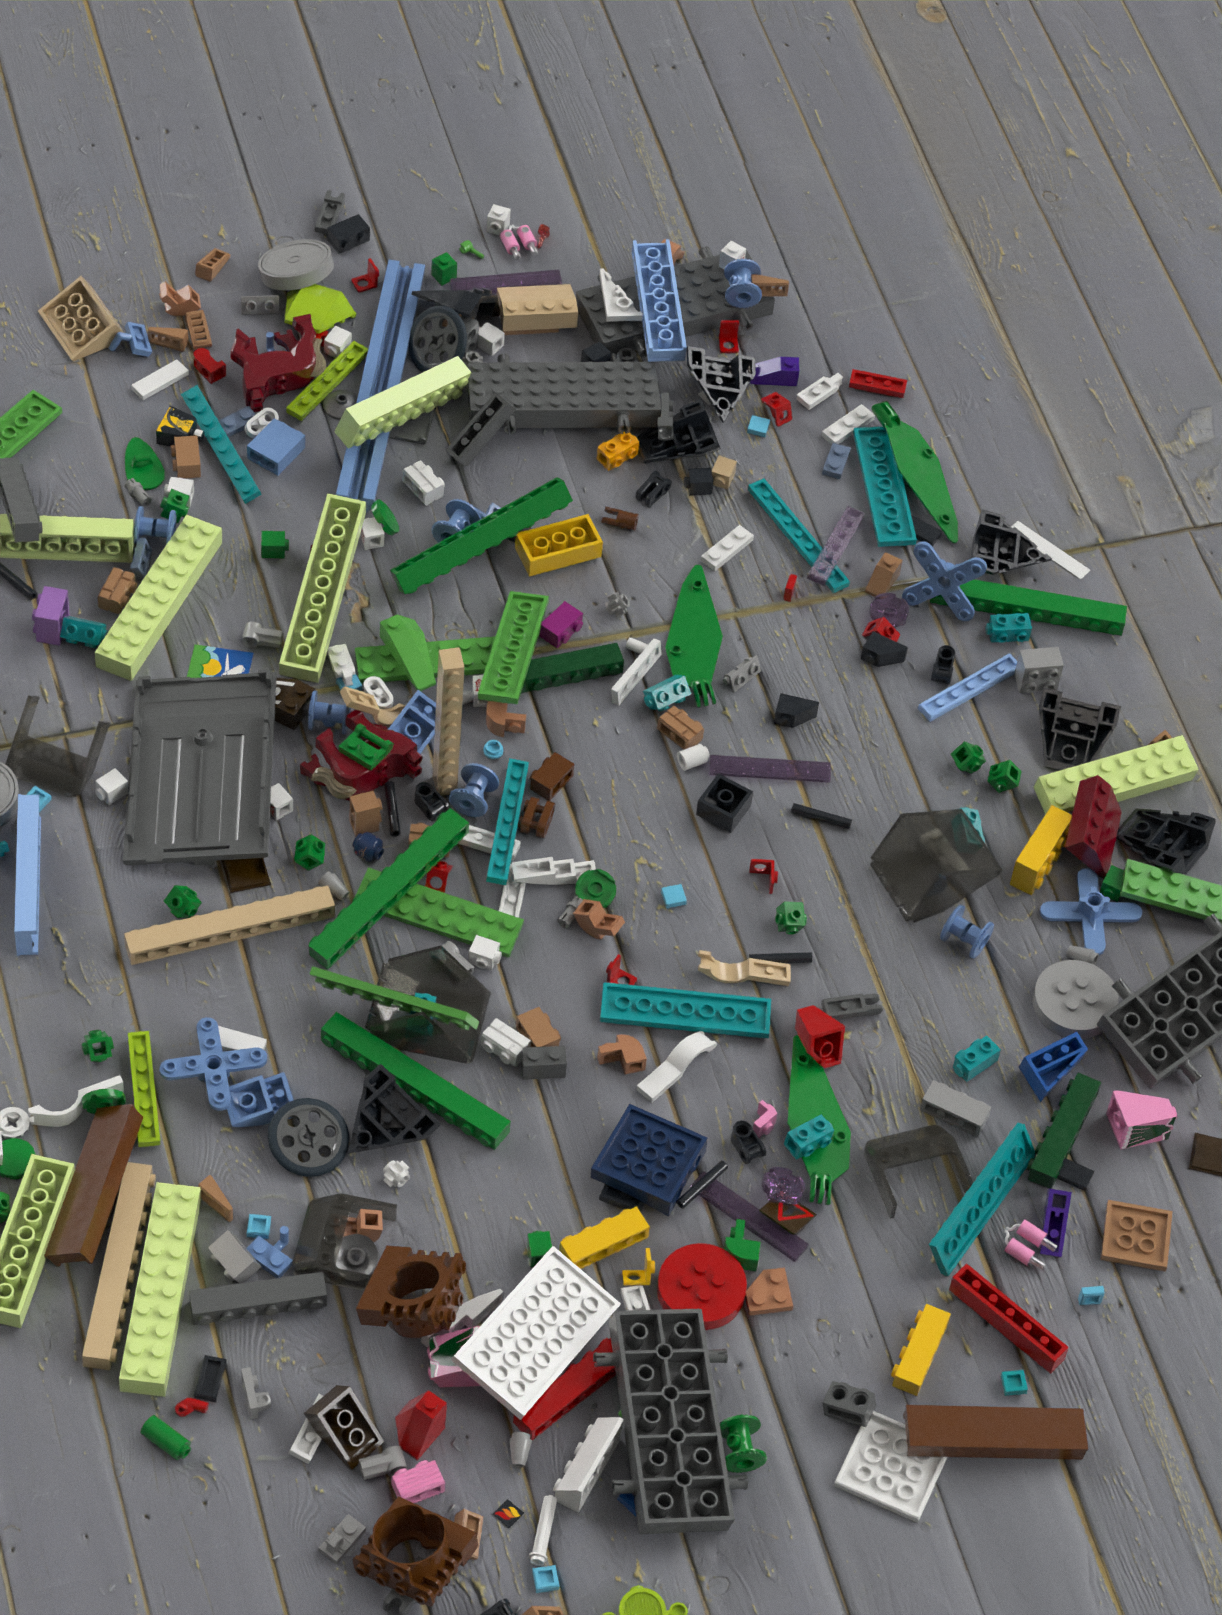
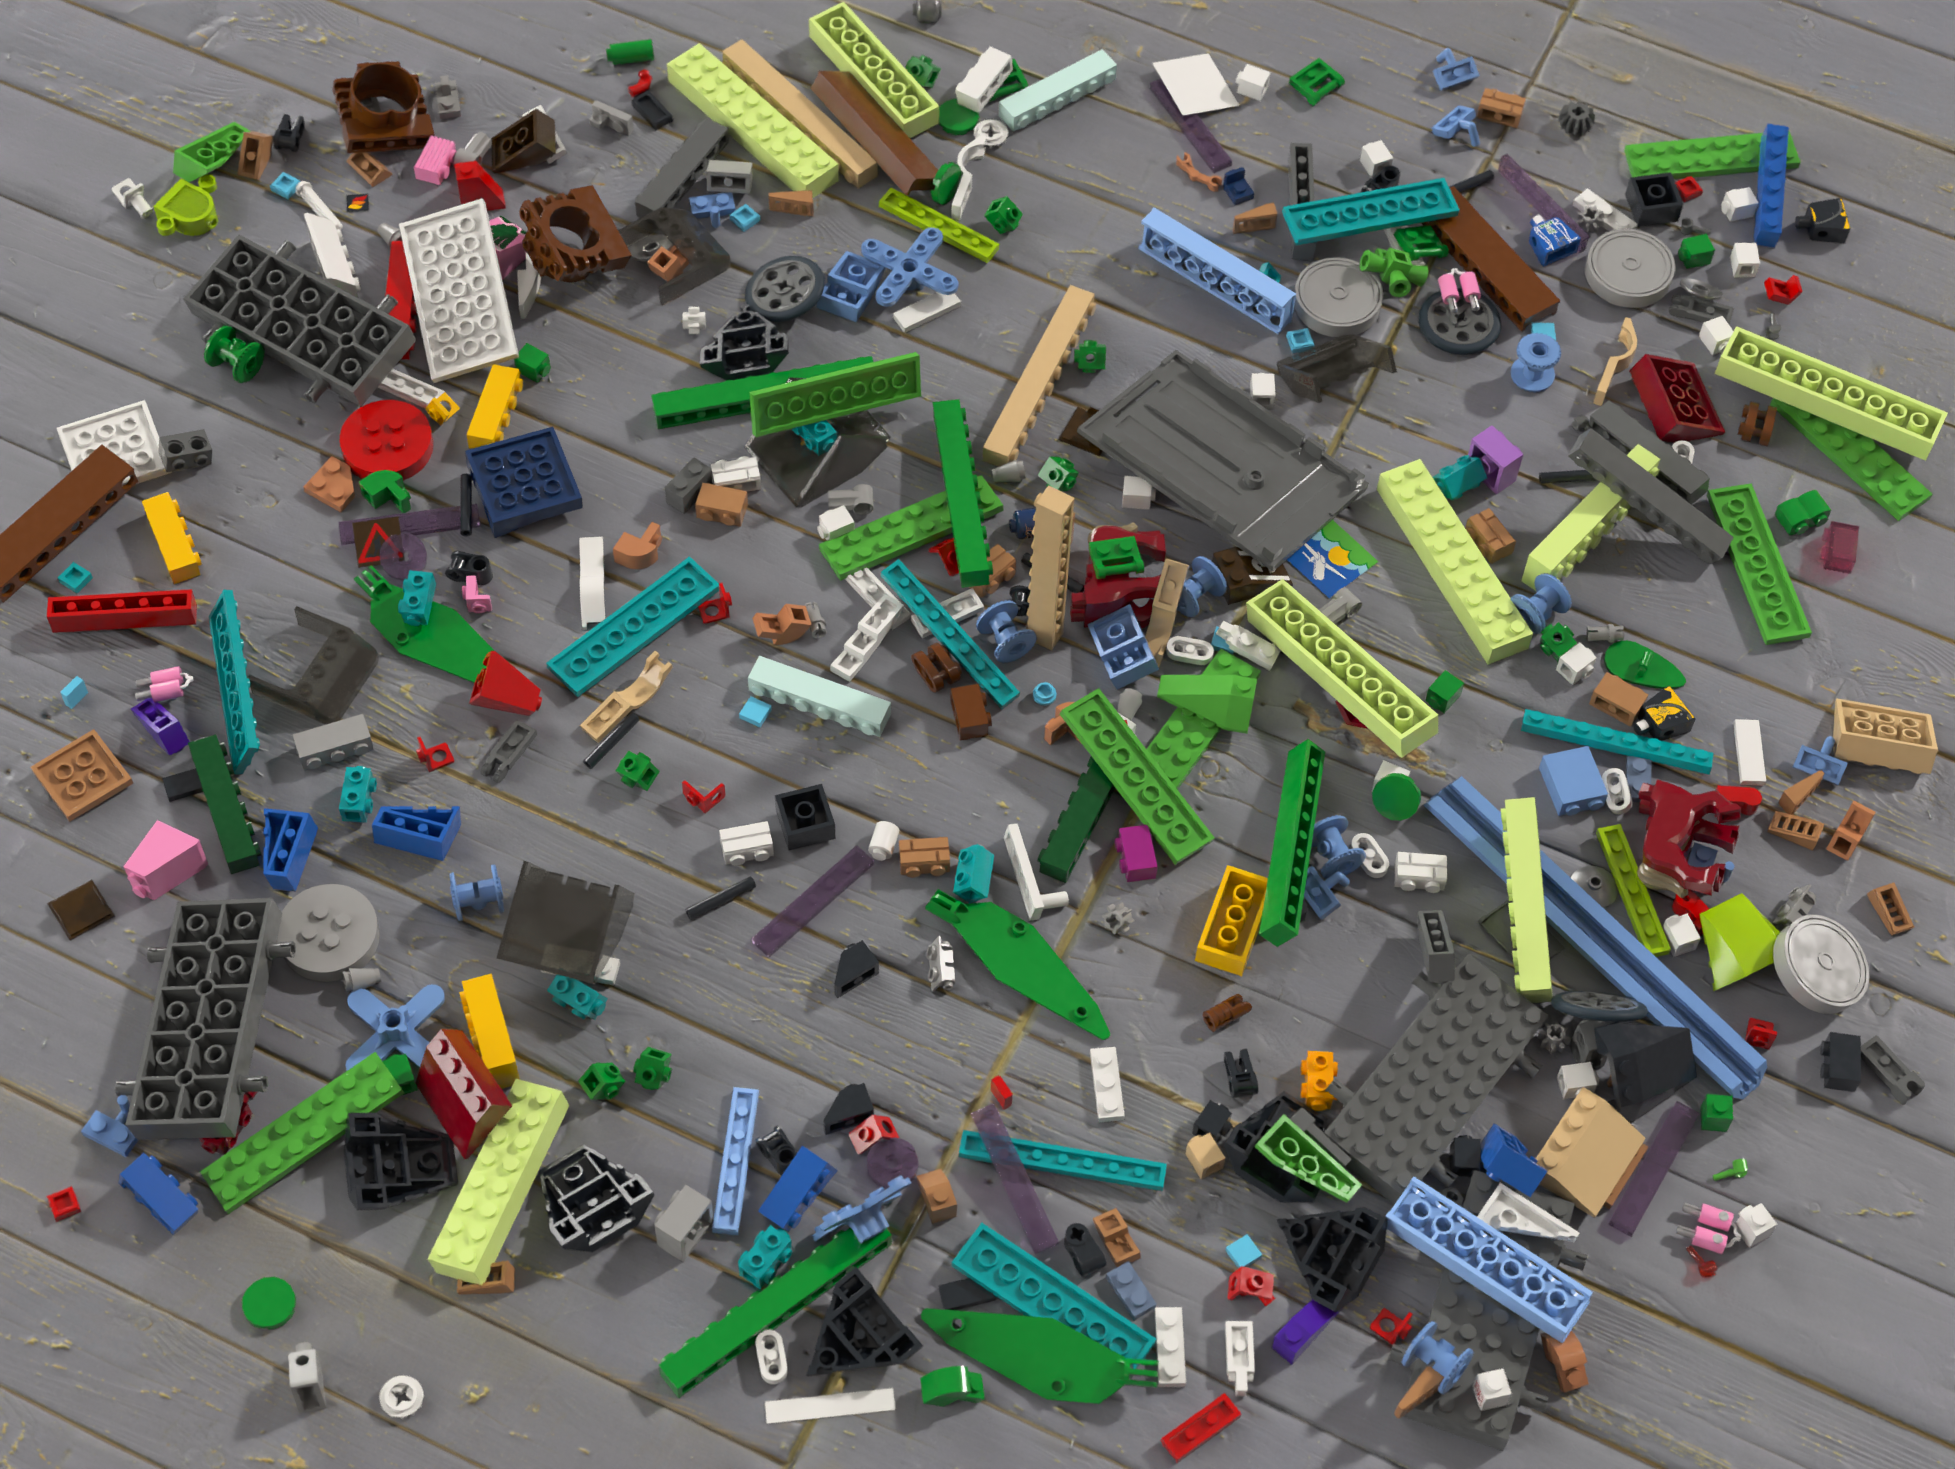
camera: 135 degrees right, 5 degrees up
sand blue plate [130,538,153,581] -> none
green tile [575,869,616,908] -> none
none -> blue wedge [372,806,461,861]
none -> red bracket [416,737,454,772]
none -> white brick [719,821,774,866]
none -> light aqua brick [748,656,891,737]
none -> white plate [756,1330,787,1384]
none -> blue wedge [758,1146,838,1232]
none -> green brick [920,1366,985,1407]
none -> black piece [1064,1223,1107,1277]
none -> medium nougat slope [1093,1208,1141,1267]
none -> bright green wedge [1254,1115,1362,1202]
none -> white plate [1350,833,1389,878]
none -> blue wedge [1480,1123,1548,1197]

